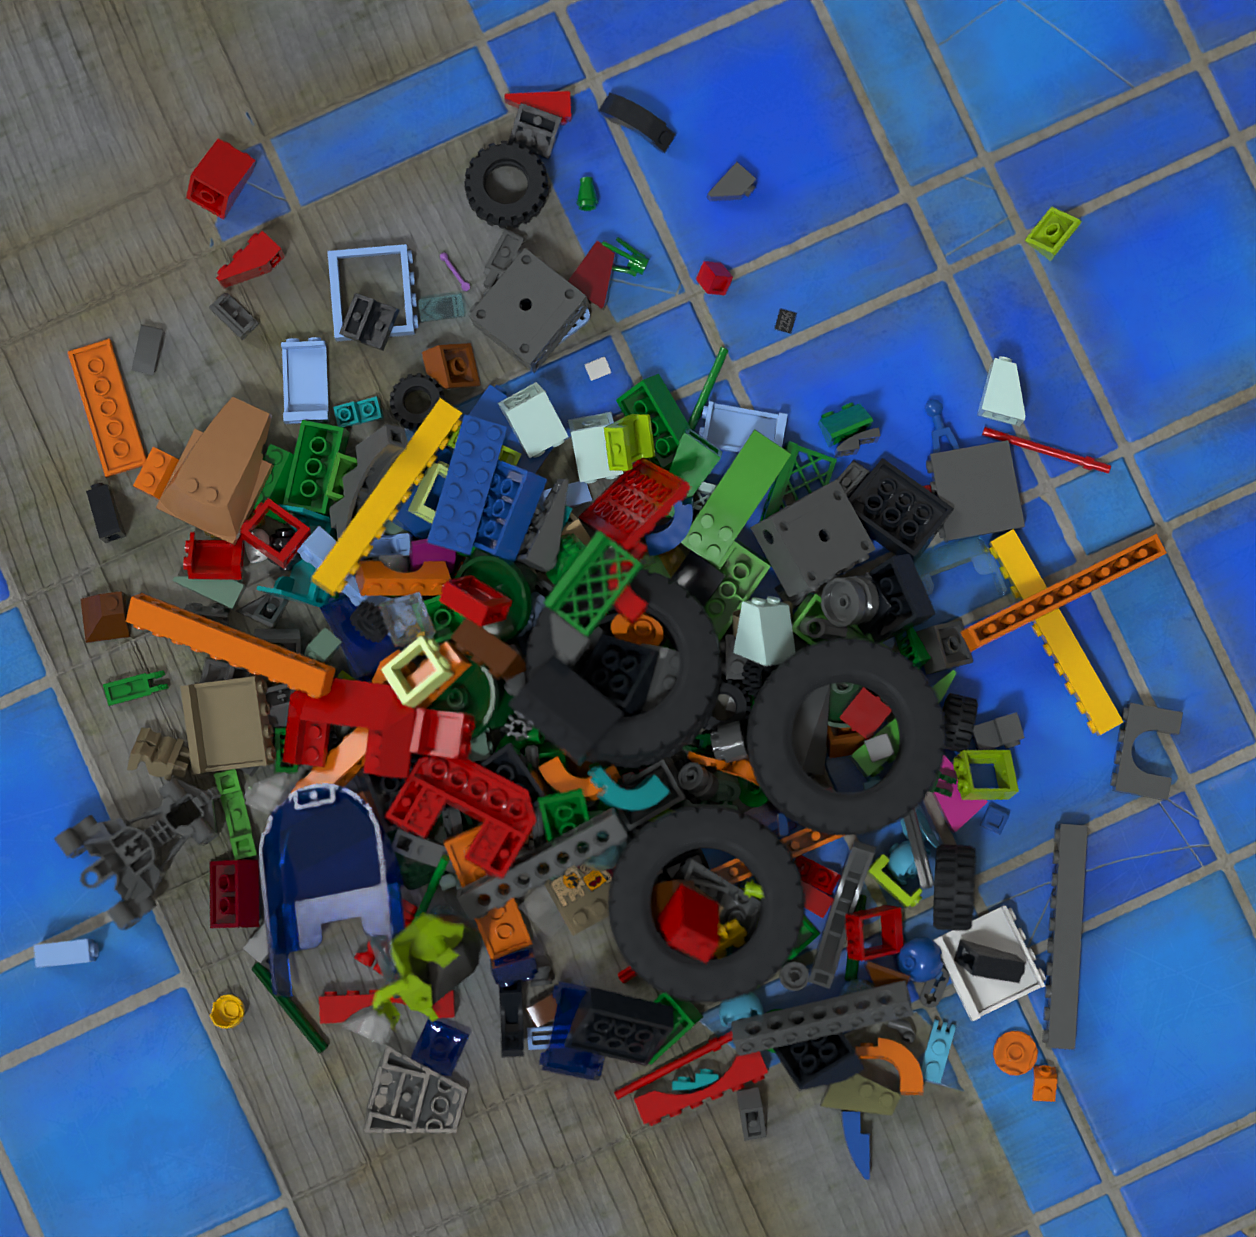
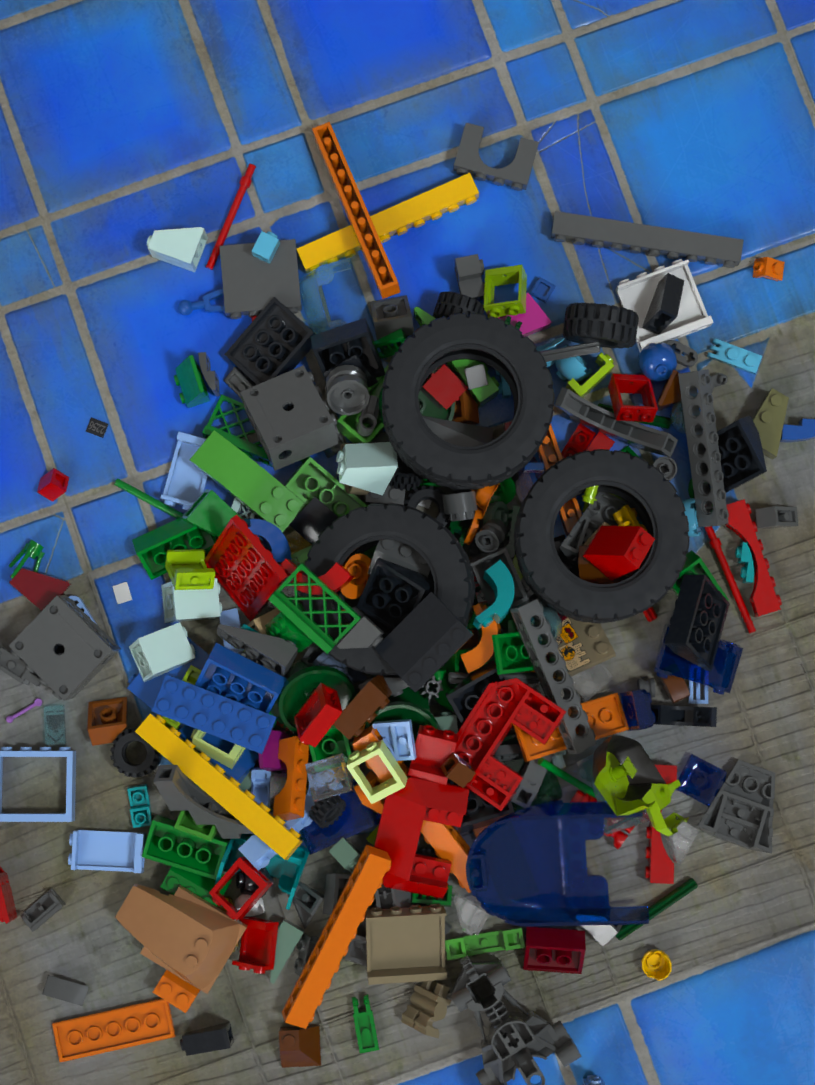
camera: 80 degrees left, 0 degrees up
black slope [339,293,399,351] -> none
orange arch [856,1038,923,1095] -> none
orange tile [993,1031,1038,1076] -> none
lime slope [1025,206,1081,261] -> none
none -> medium azure brick [251,231,280,264]
none -> light blue wing [372,719,417,761]
none -> reddish brown brick [440,753,476,788]

